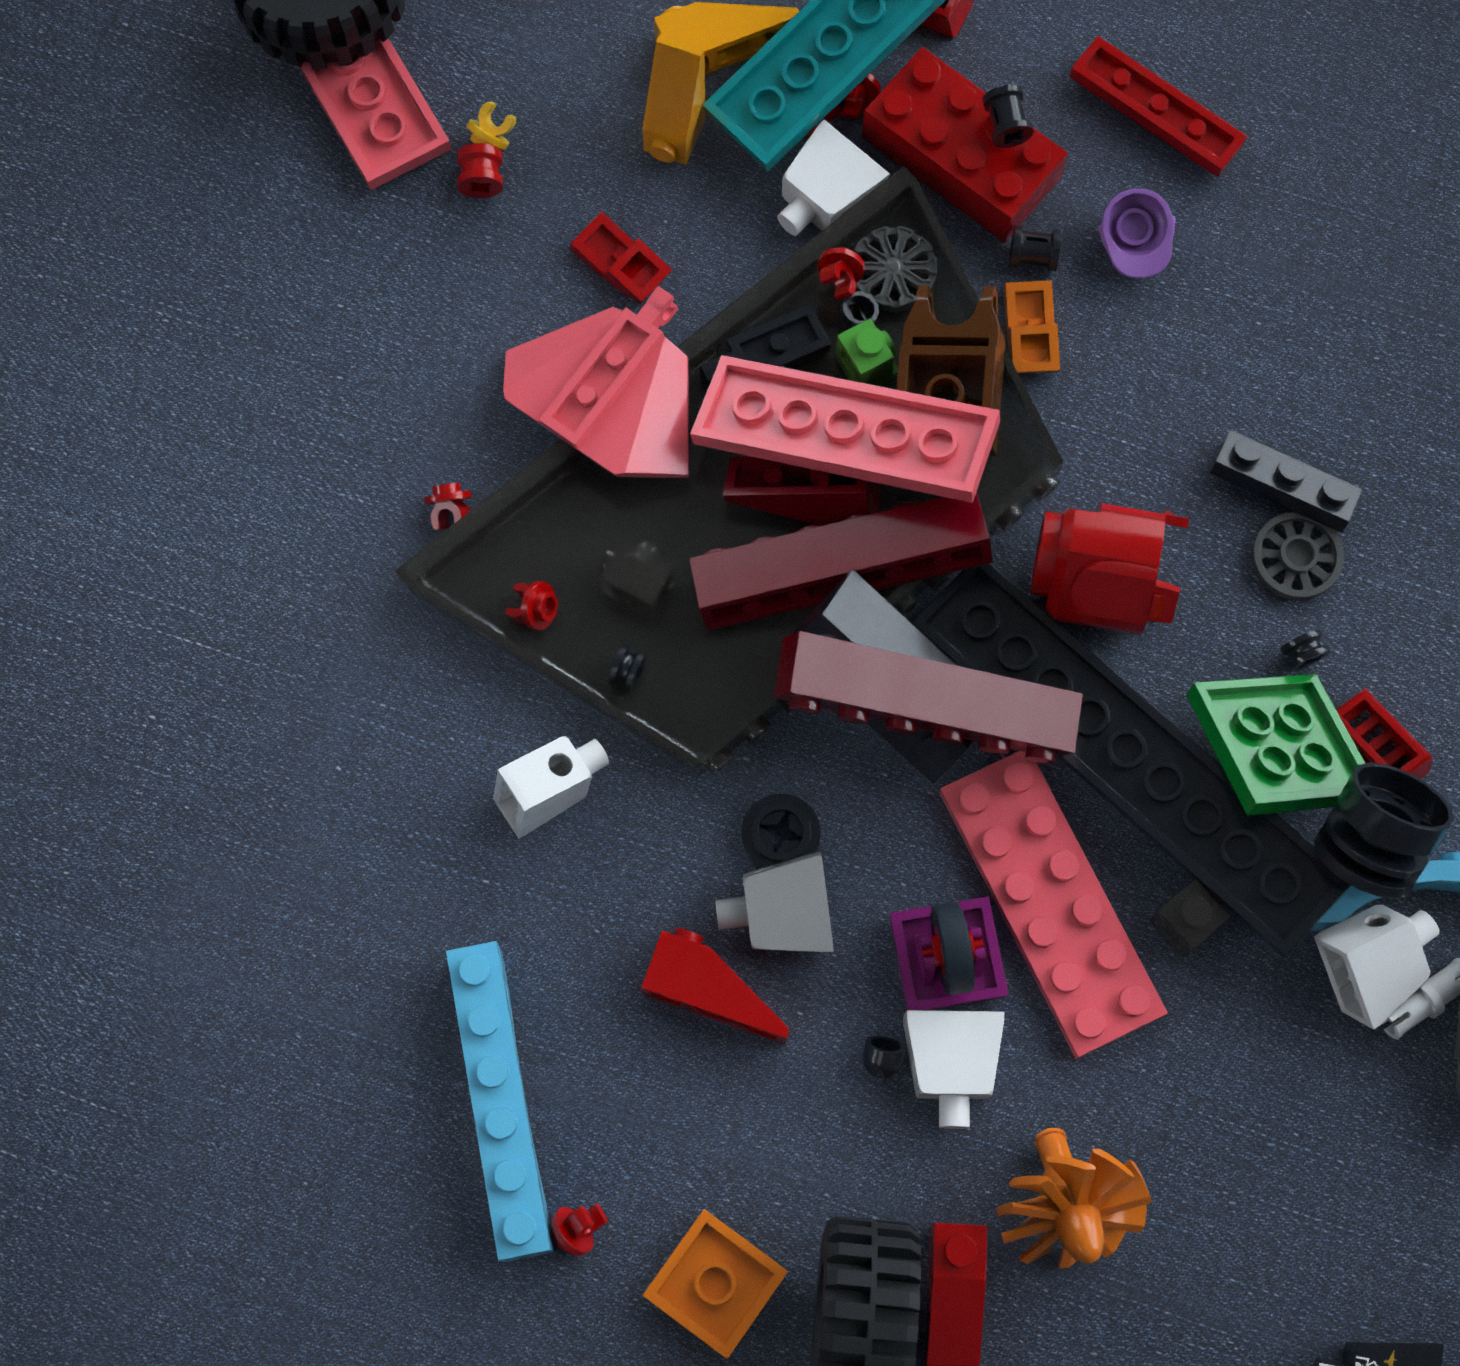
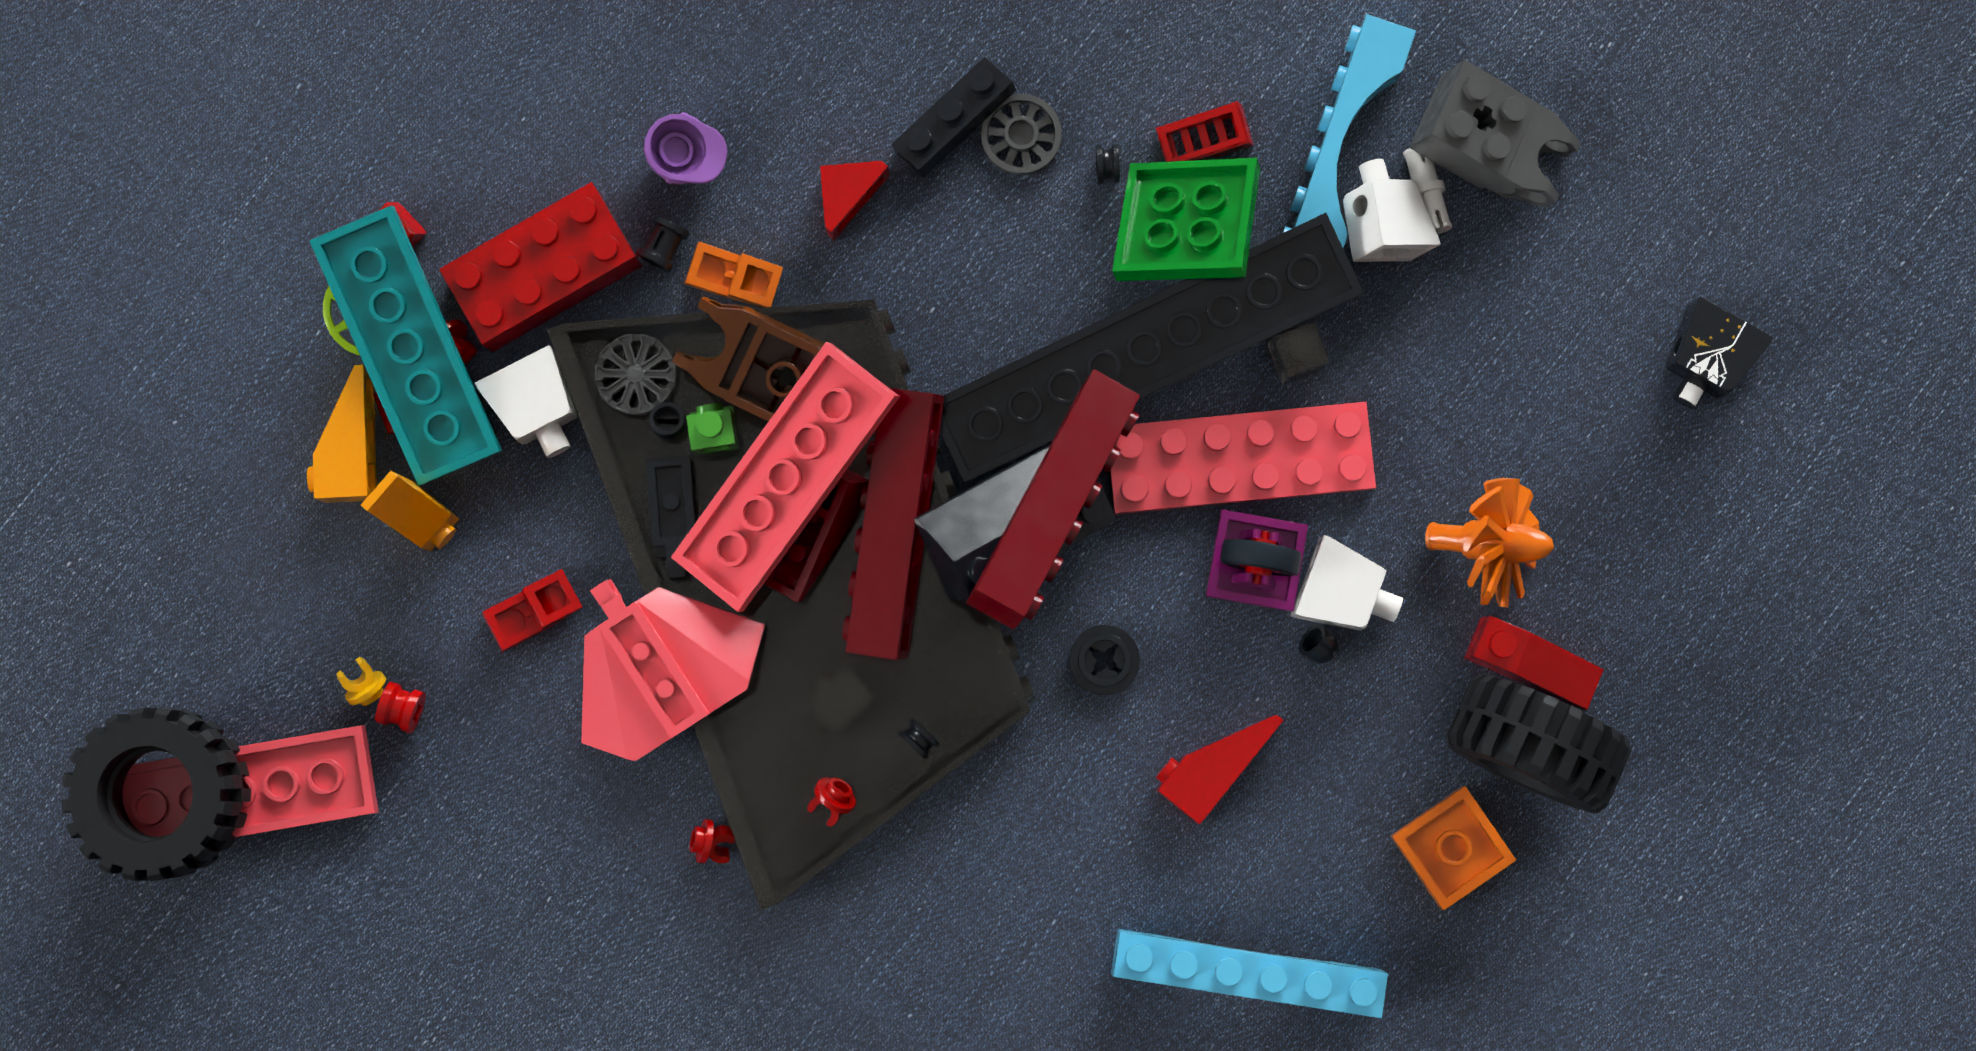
camera: 70 degrees left, 10 degrees up
white torso [493,736,609,839] -> none
red plate [551,1203,609,1256] -> none
light grey torso [715,852,834,952] -> none
red plate [817,247,865,301] -> none
black bush [982,84,1034,148] -> none
red piece [1030,503,1189,636] -> none
red plate [1069,36,1248,177] -> none
black wheel [1314,762,1454,899] -> none
none -> red slope [820,161,890,240]

